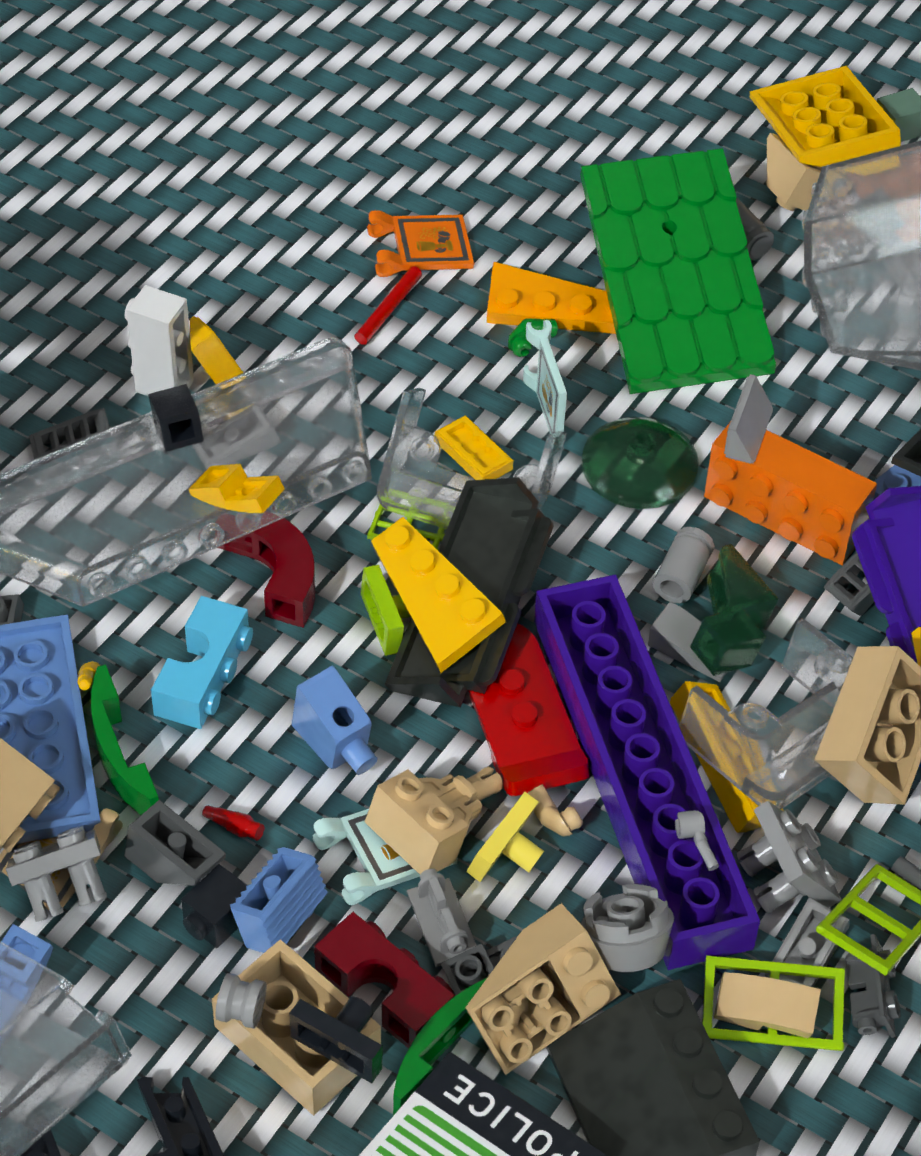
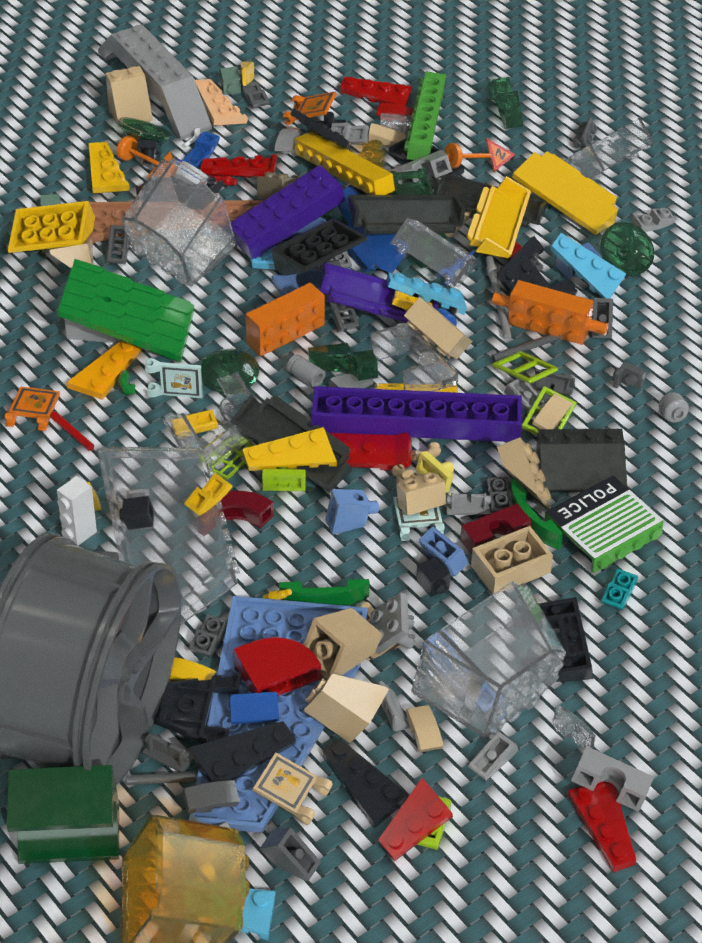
camera: 70 degrees left, 5 degrees down
dark grey slope [125,800,226,886] -> none
medium azure arch [151,596,253,729] -> none
red piece [202,805,265,841] -> none
light grey wheel [215,973,267,1029] -> none
black tile [289,996,383,1083] -> none
light grey cone [581,884,674,972] -> none
light grey hand [675,810,719,871] -> none
light grey slope [724,374,773,463] -> none
light grey plate [737,800,842,914] -> none

